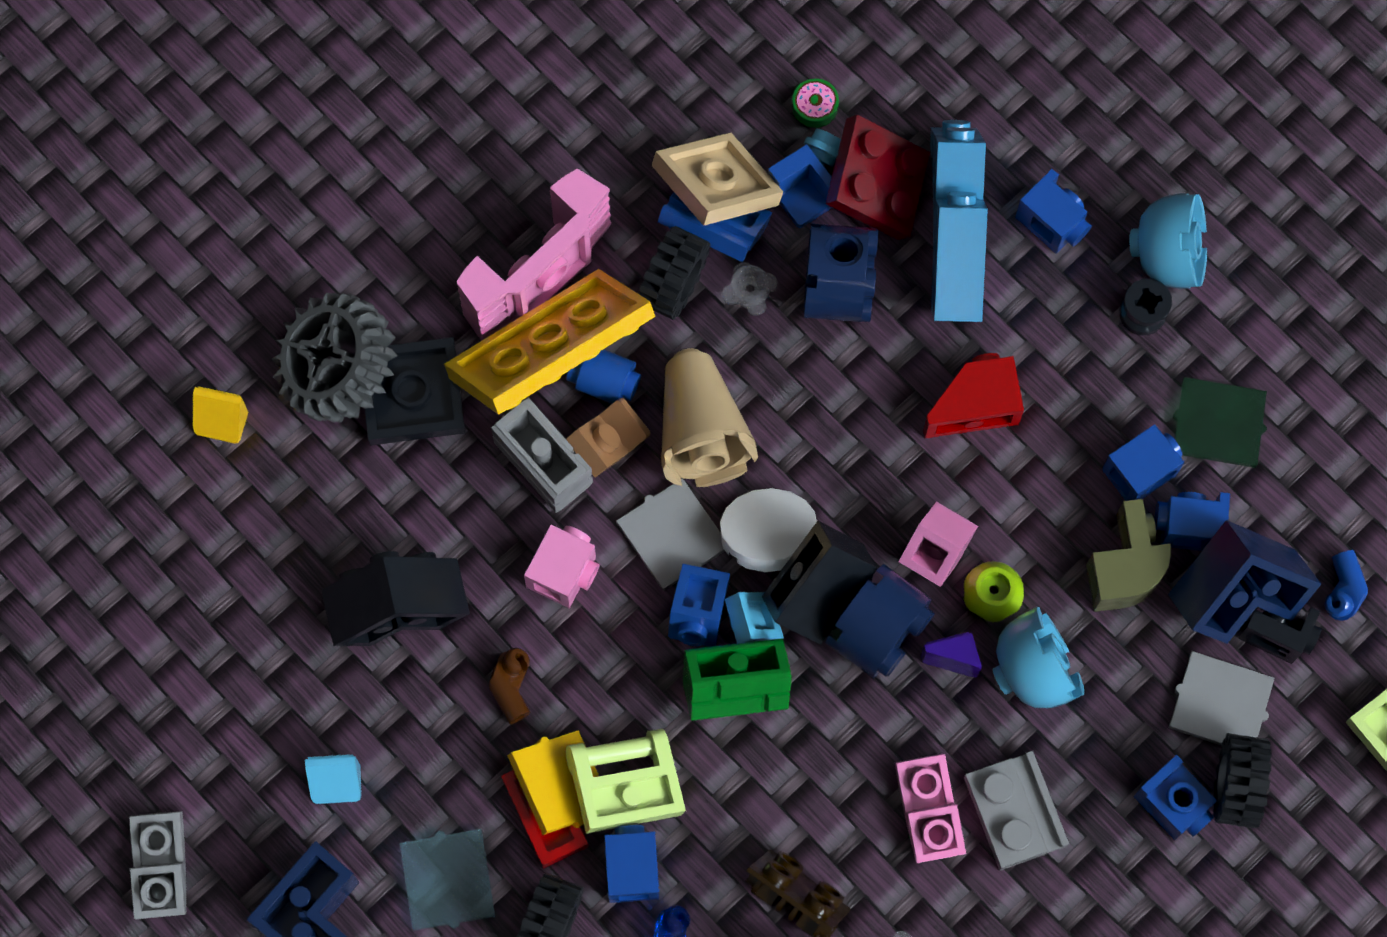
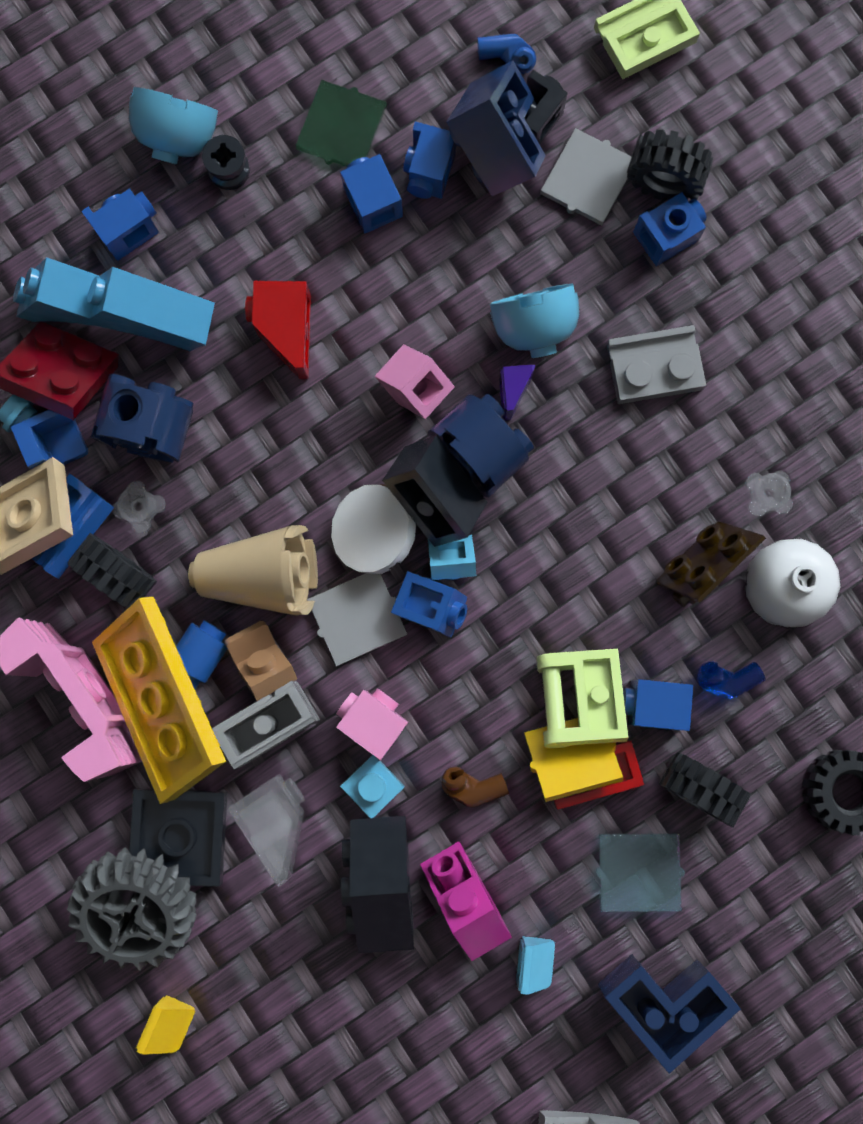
camera: 75 degrees left, 10 degrees up
green brick [683,638,792,721] -> none
bright pink slope [894,753,966,863] -> none
lime plate [964,561,1024,622] -> none
olive brick [1086,499,1171,612] -> none
none -> clear slope [228,774,305,887]
none -> medium azure plate [340,755,405,818]
none -> dark pink slope [420,842,512,961]

